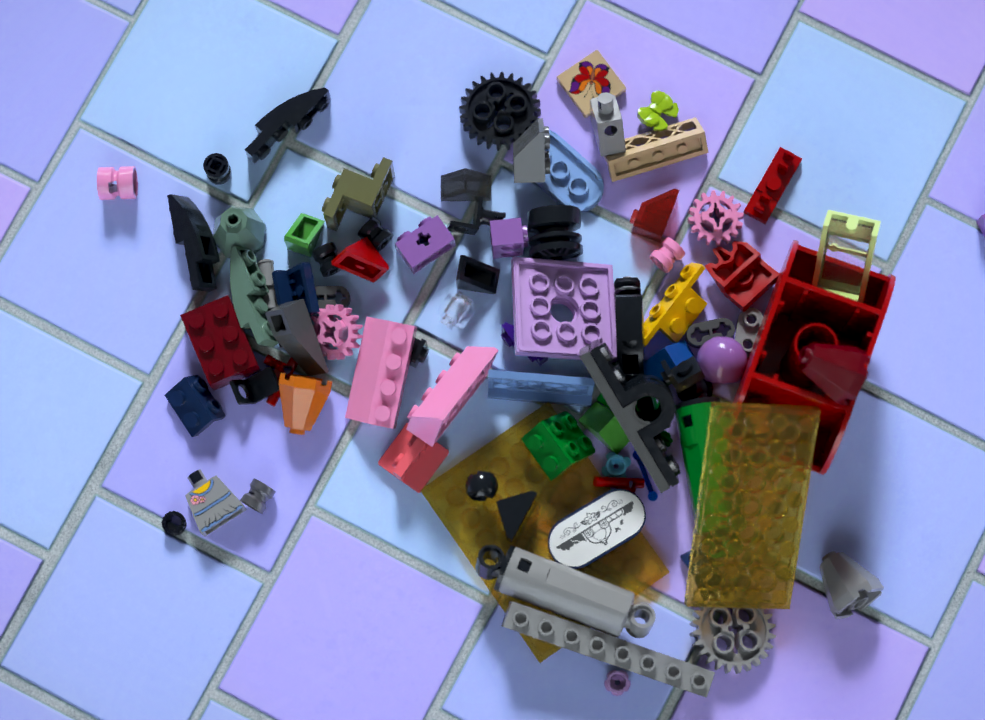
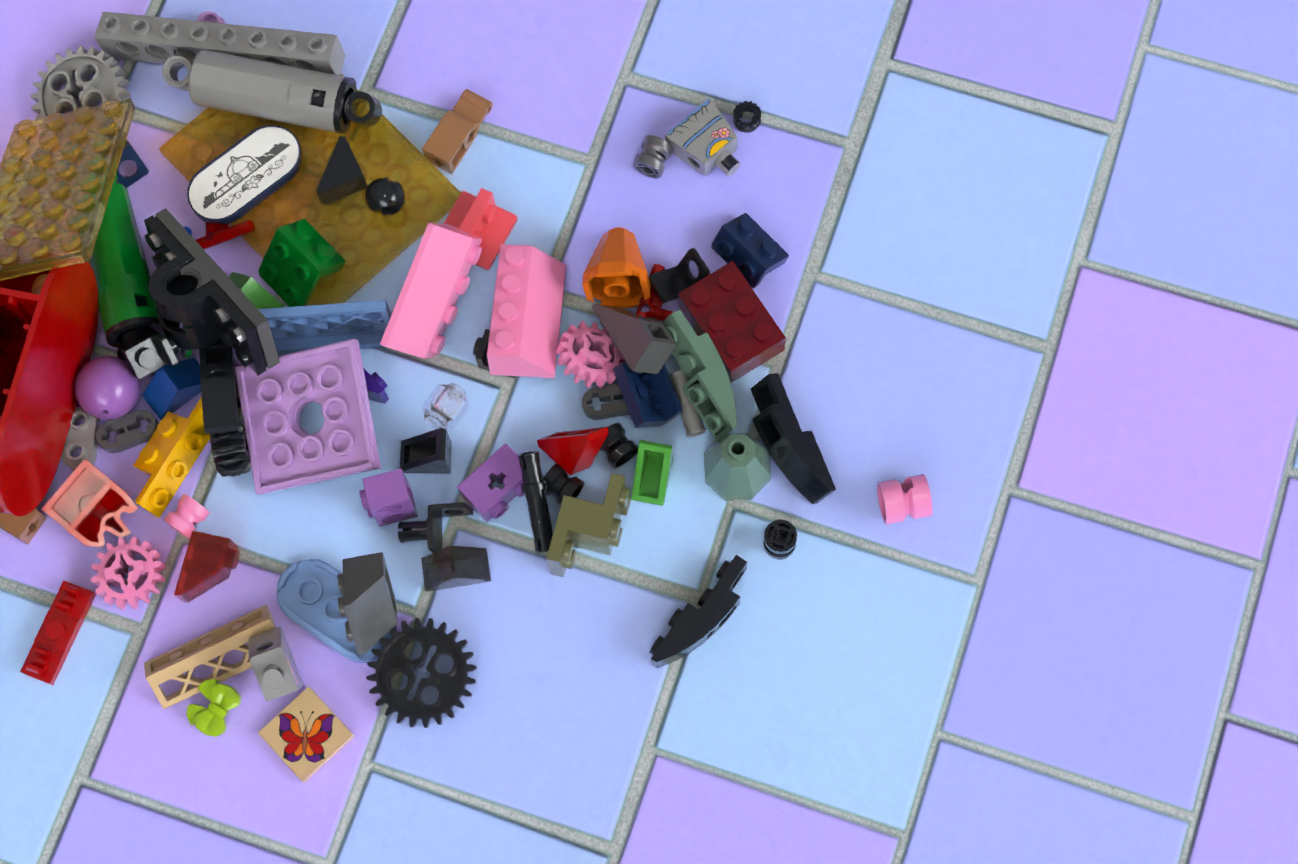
camera: 175 degrees right, 5 degrees down
black wheel [527,205,583,260] -> none
medium azure plate [601,452,631,477] -> none
none -> medium nougat piece [422,89,493,174]
none -> black pin [518,451,553,553]

